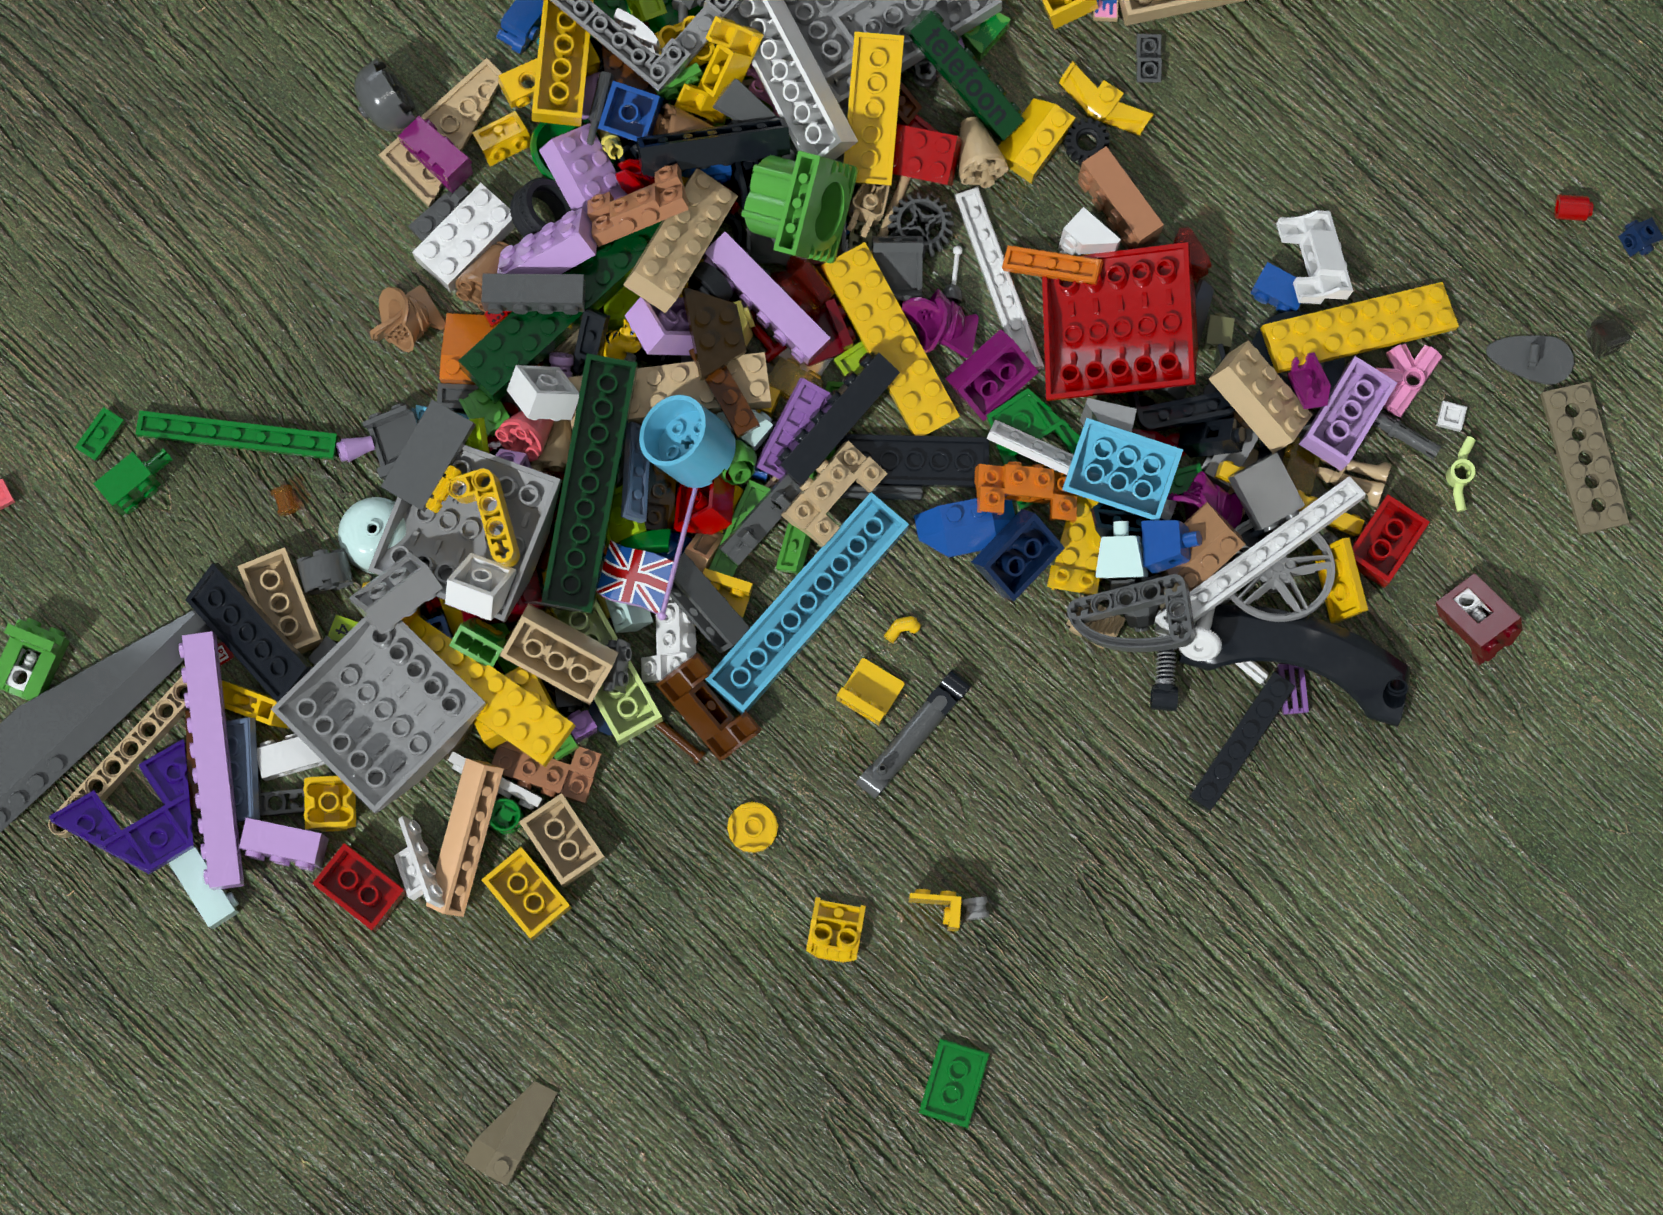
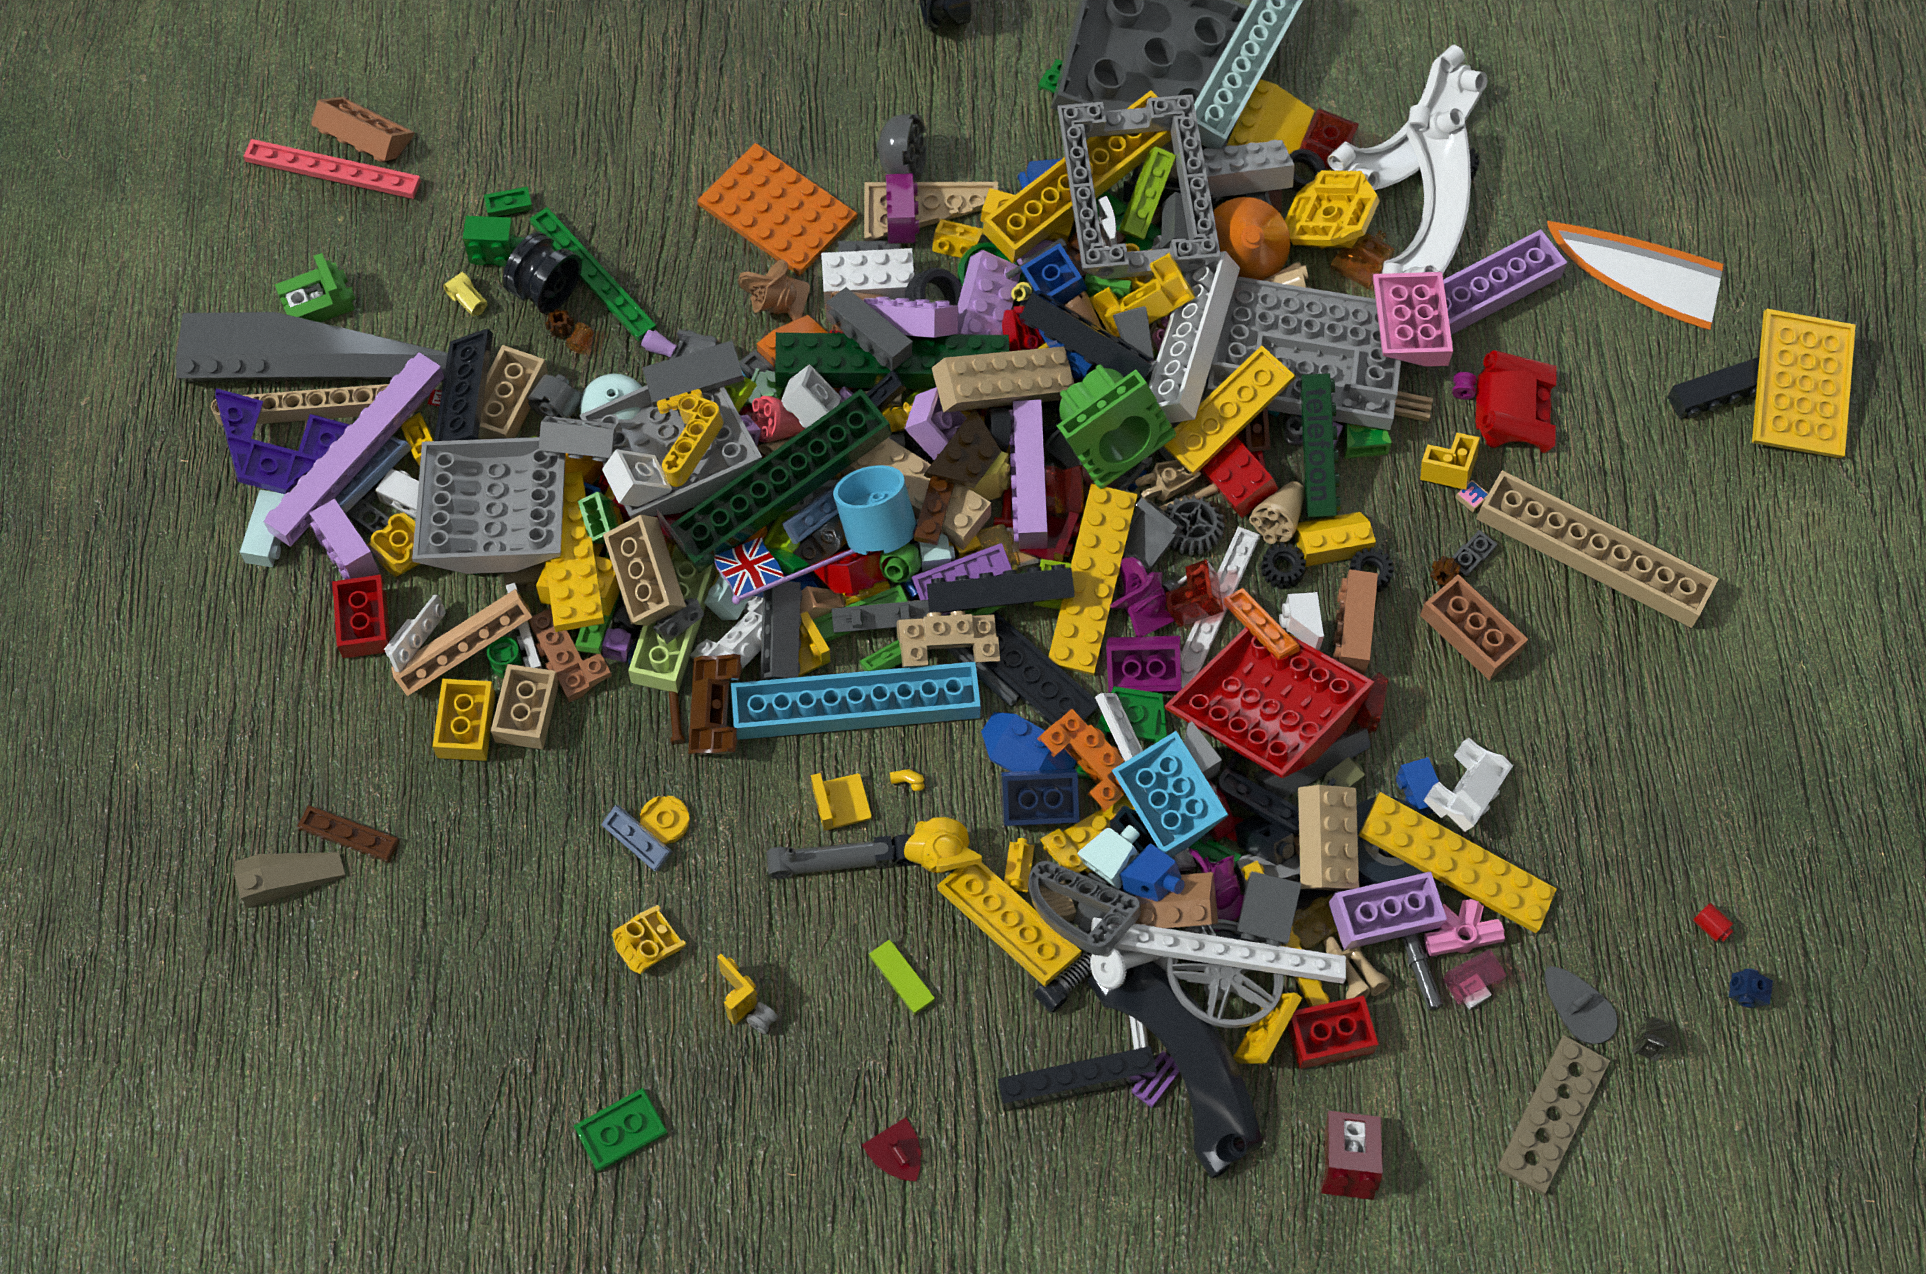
camera: 45 degrees right, 15 degrees down
nougat bracket [587,163,689,247] -> none
yellow plate [1059,61,1154,136] -> none
magenta hinge [1287,352,1331,409] -> none
yellowish green piece [1446,436,1476,512] -> none
none -> reddish brown tile [297,805,400,863]
none -> light yellow piece [443,272,488,316]
none -> black piece [502,232,582,314]
none -> reddish brown gear [545,309,574,339]
none -> sand blue tile [601,805,673,871]
none -> orange plate [697,143,857,276]
none -> dark red shield [862,1117,921,1182]
none -> lime tile [869,939,935,1015]
none -> yellow helmet [904,817,982,873]
none -> yellow plate [937,862,1081,987]
none -> yellow hinge [1004,838,1035,893]
none -> clear red brick [1166,559,1224,627]
none -> black tyre [1261,543,1306,589]
none -> nougat brick [1420,575,1528,681]
none -> reddish brown gear [1430,556,1461,585]
none -> clear pink panel [1443,949,1507,1005]

